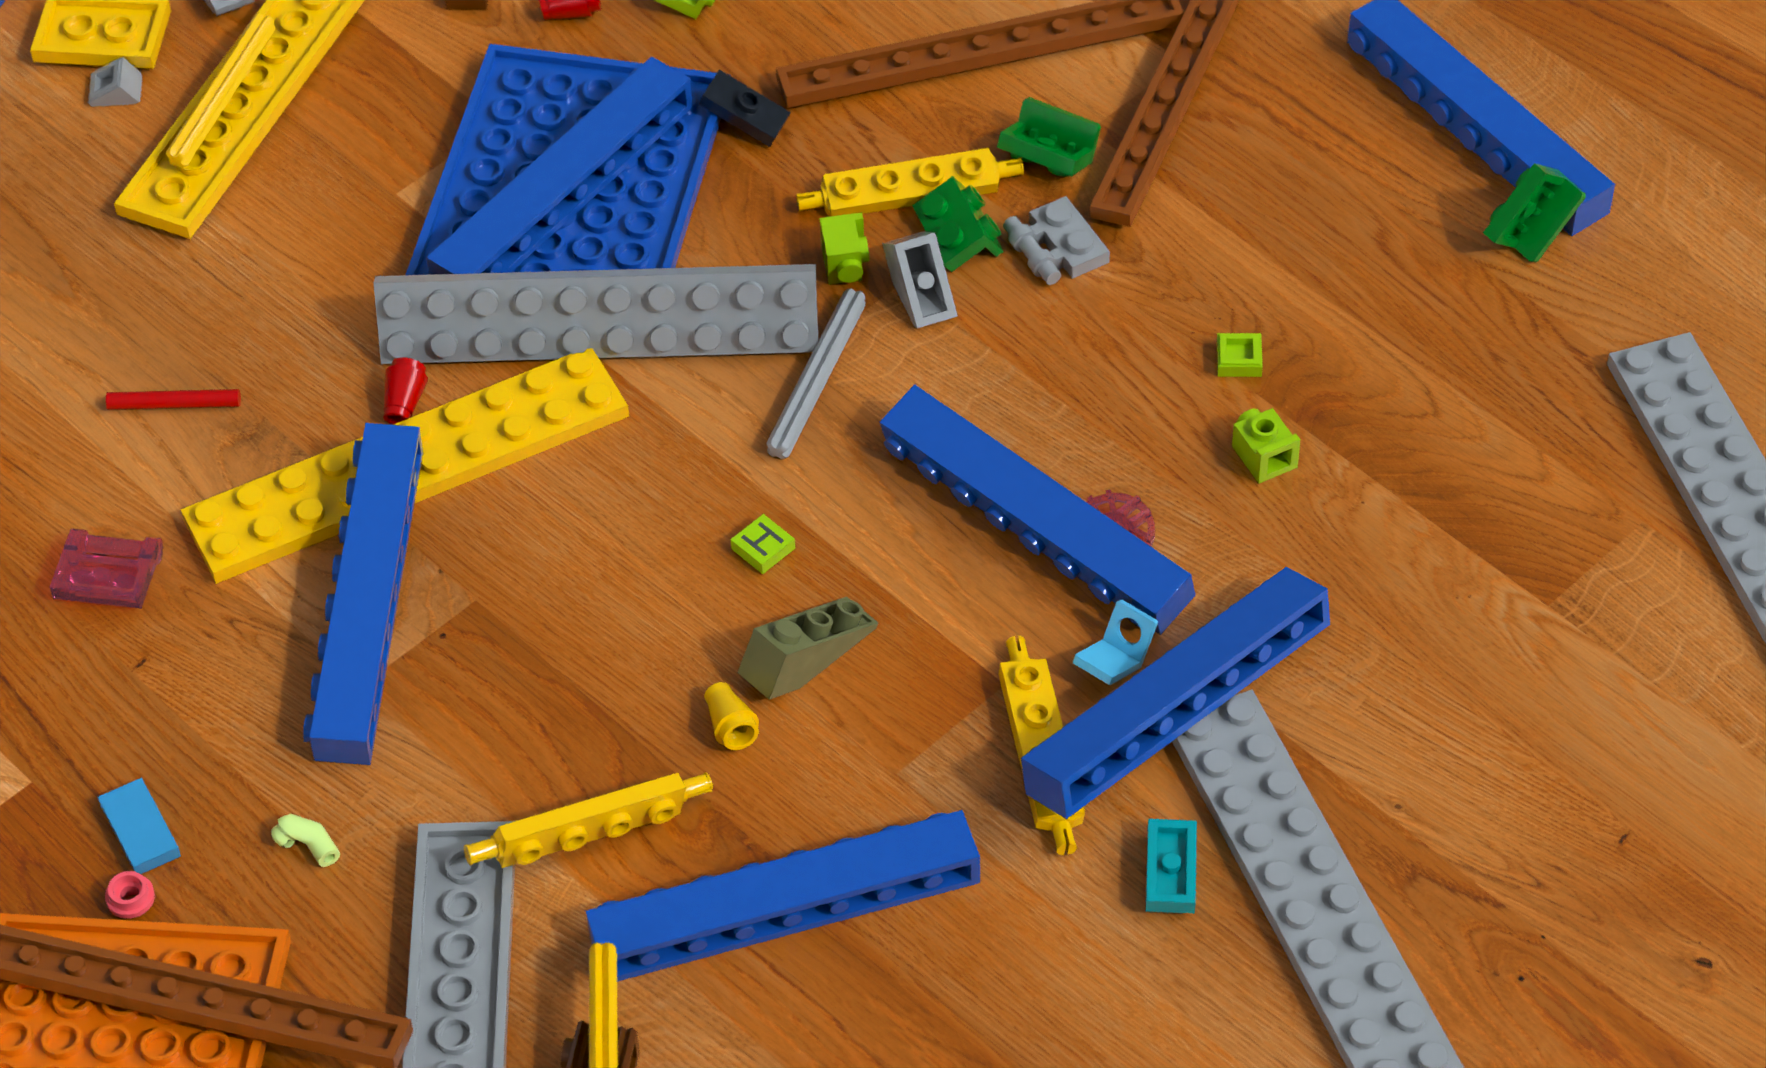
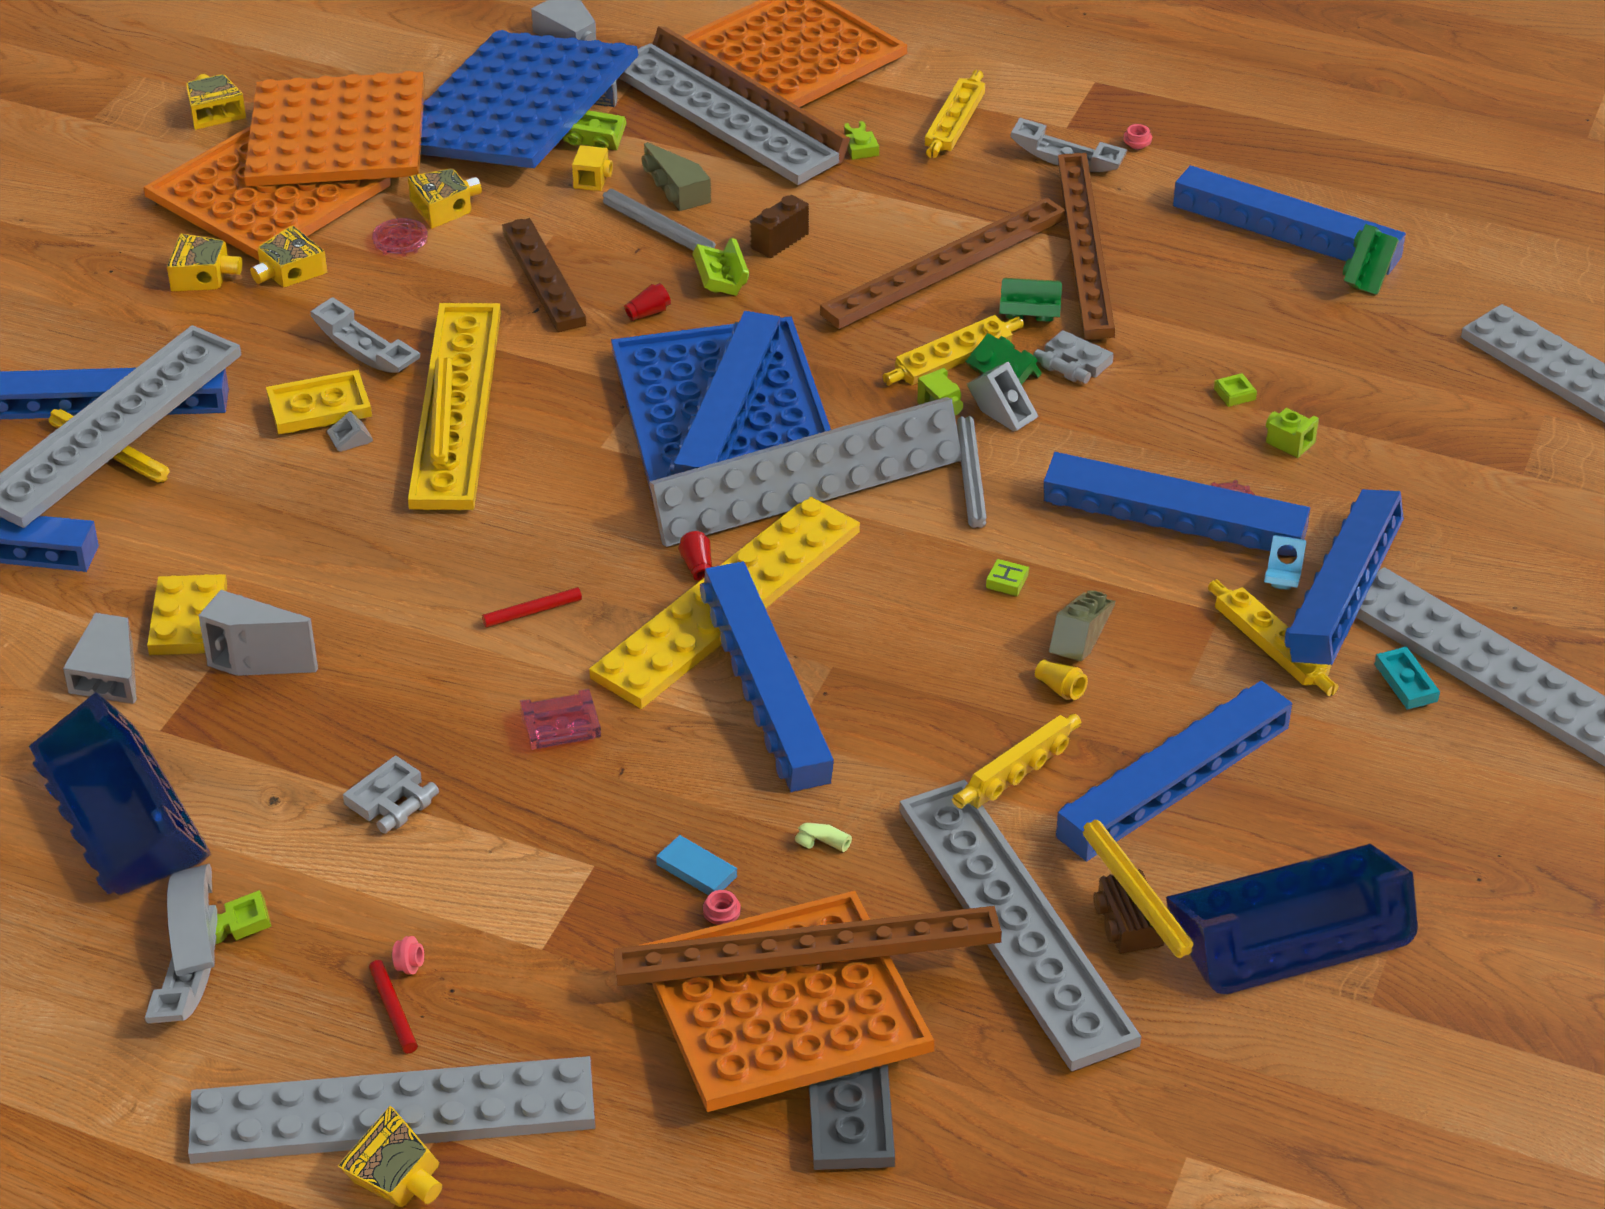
camera: 25 degrees left, 10 degrees down
black plate [698,69,791,147] -> none

